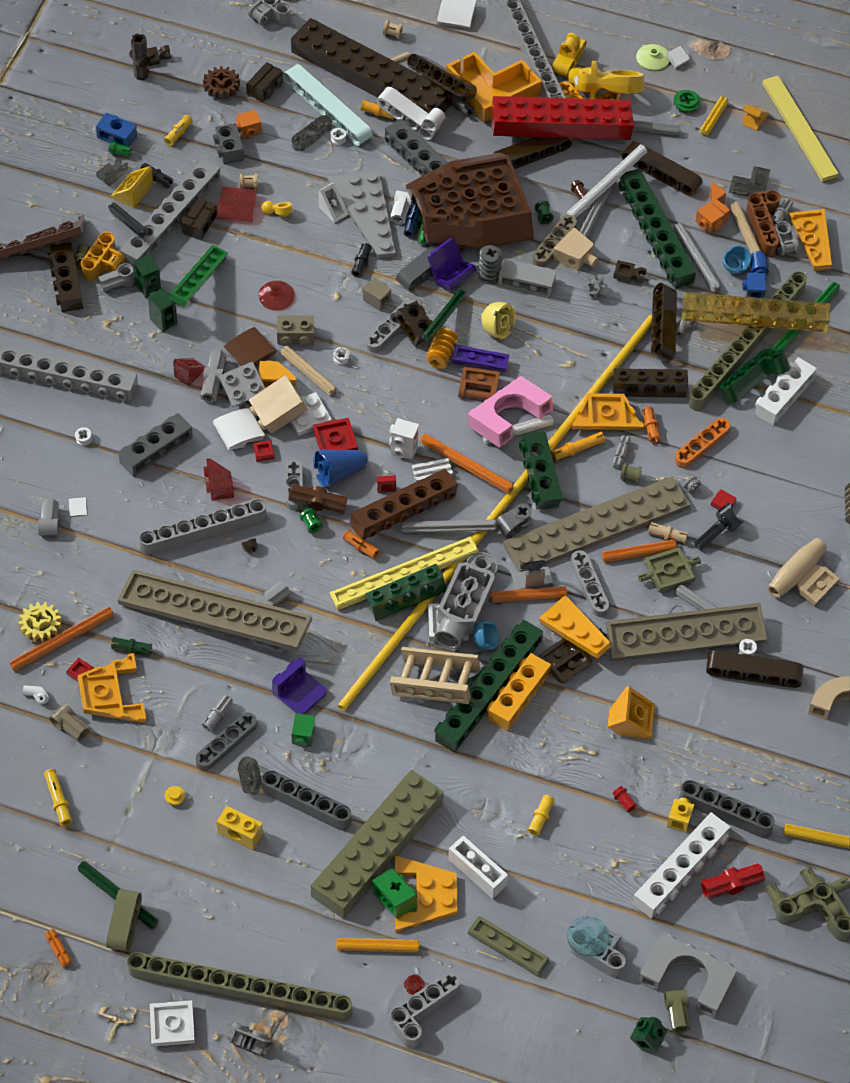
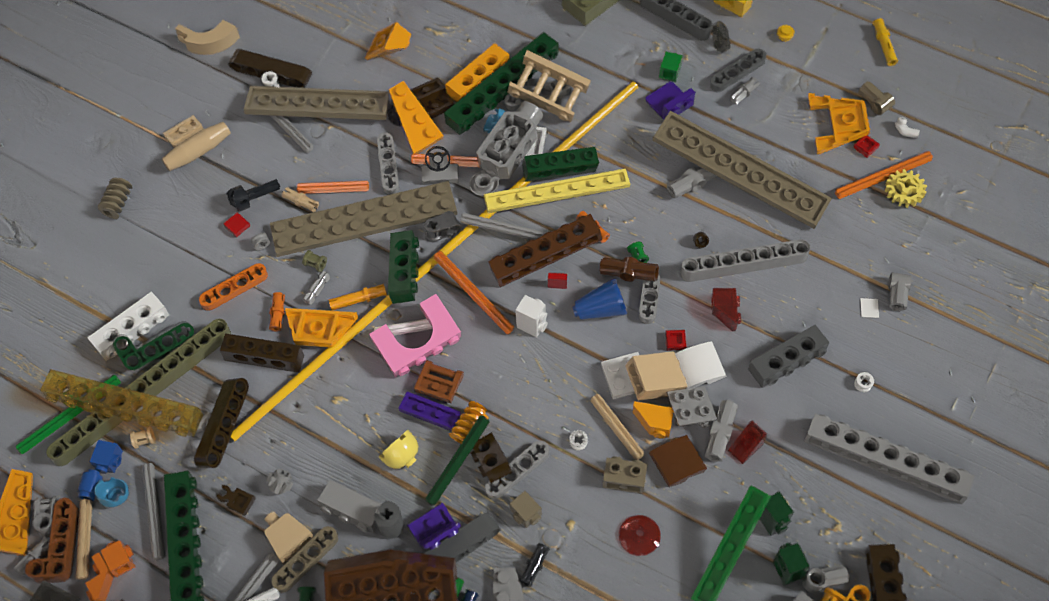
camera: 165 degrees left, 5 degrees up
dark green pin [111,637,152,656] -> none
red plate [313,418,358,450] -> none
white tile [412,458,453,482] -> none
olive plate [638,547,701,593] -> none

